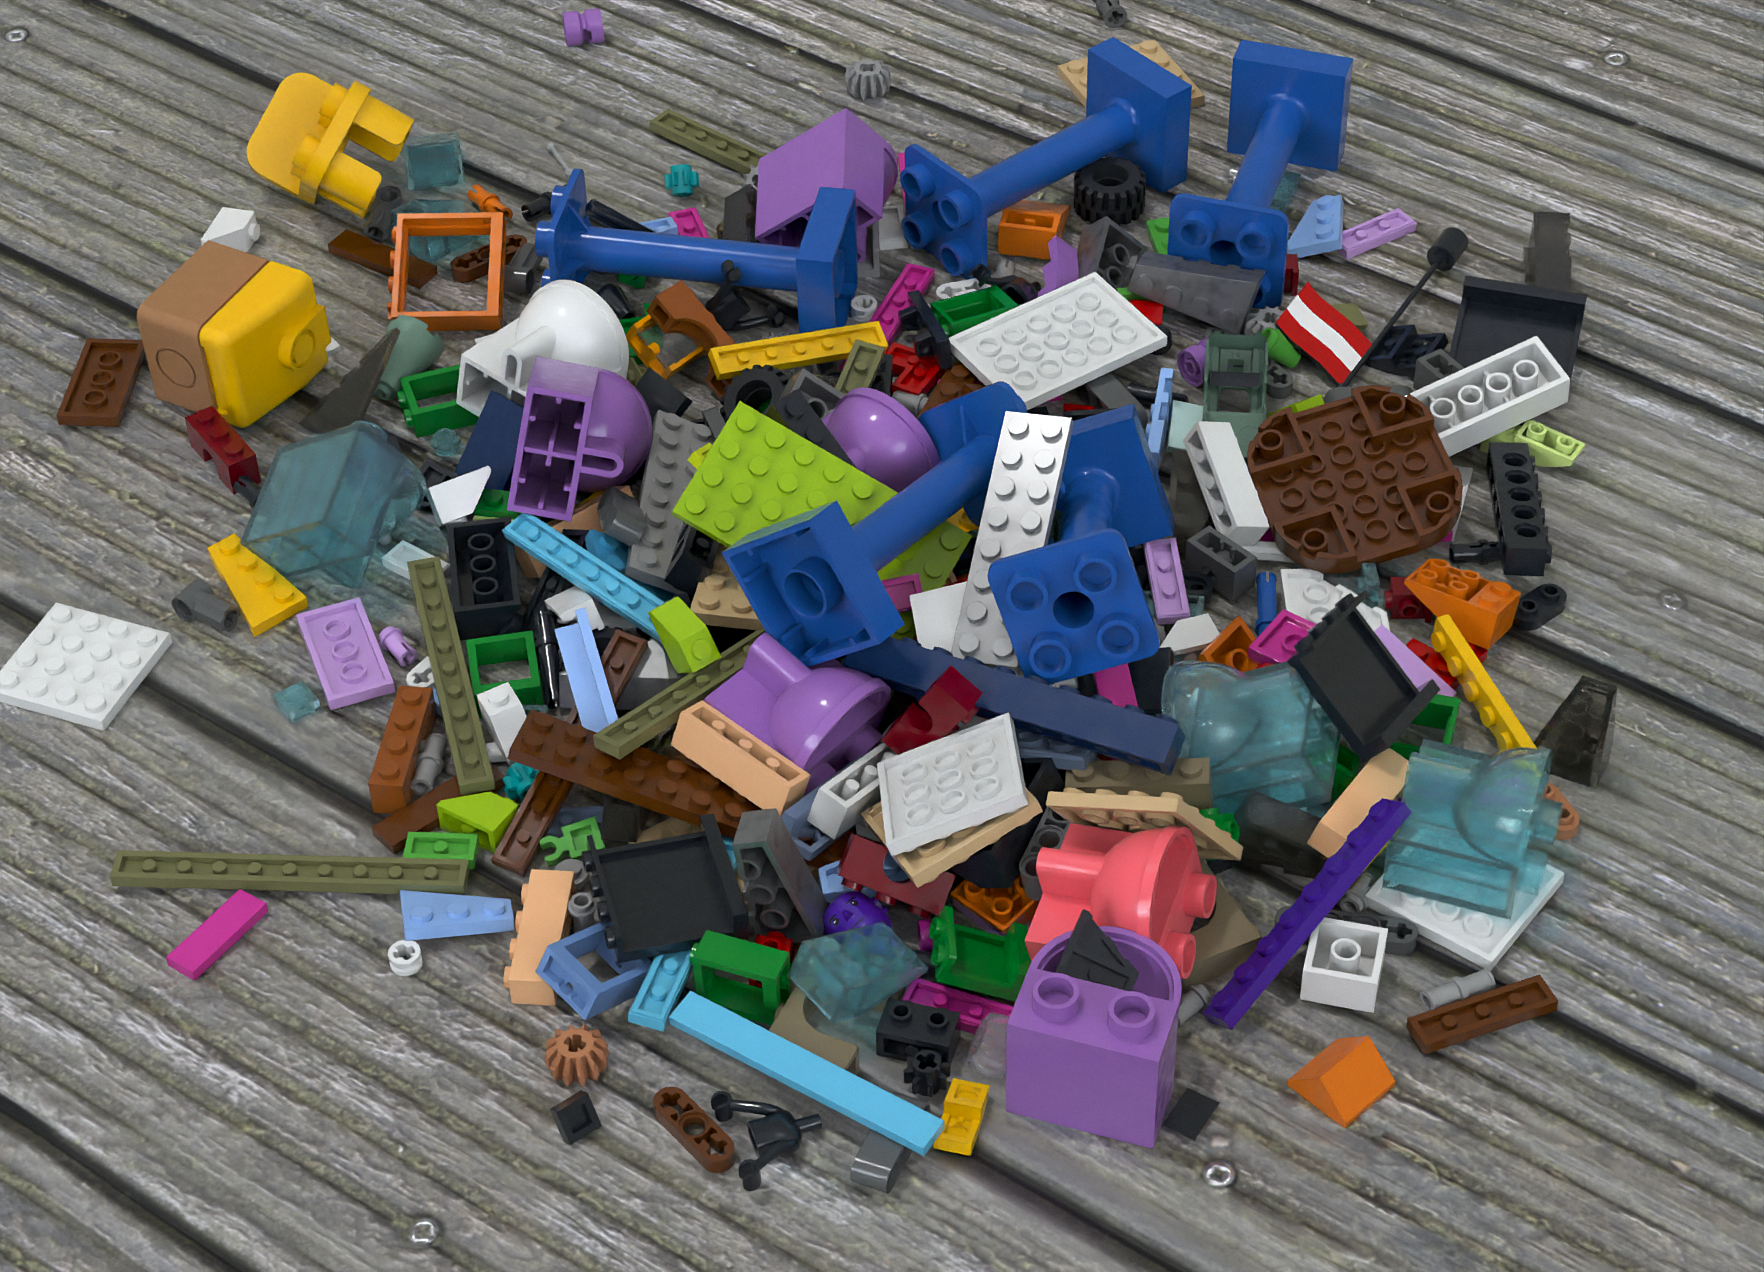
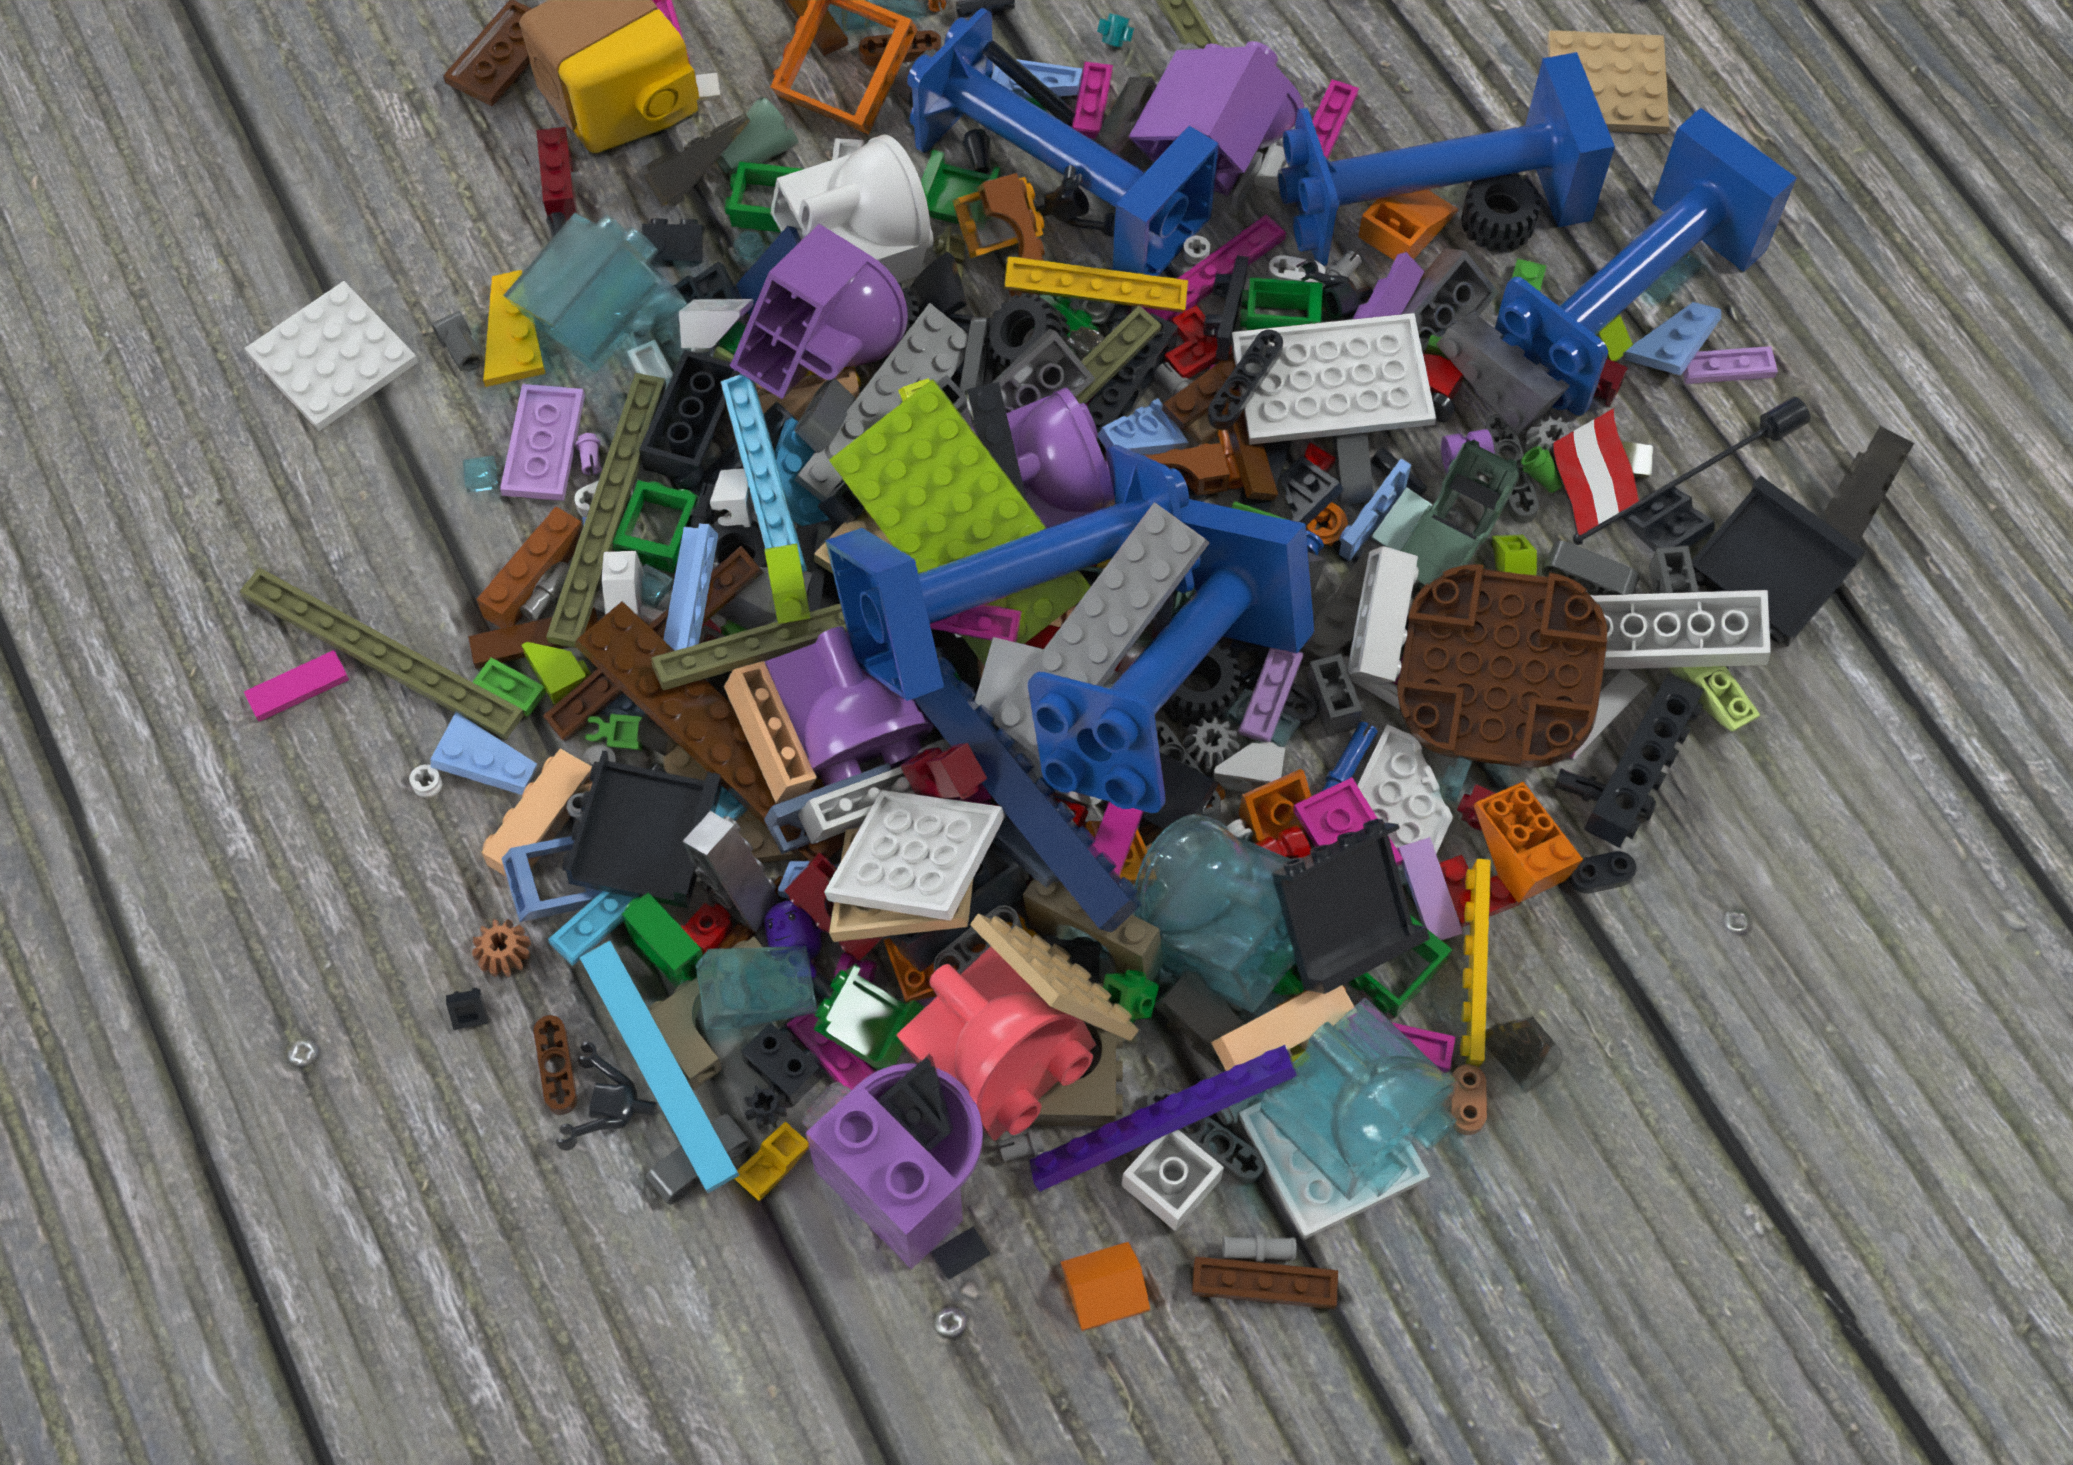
camera: 25 degrees right, 20 degrees up
none -> black beam [1208,330,1283,430]

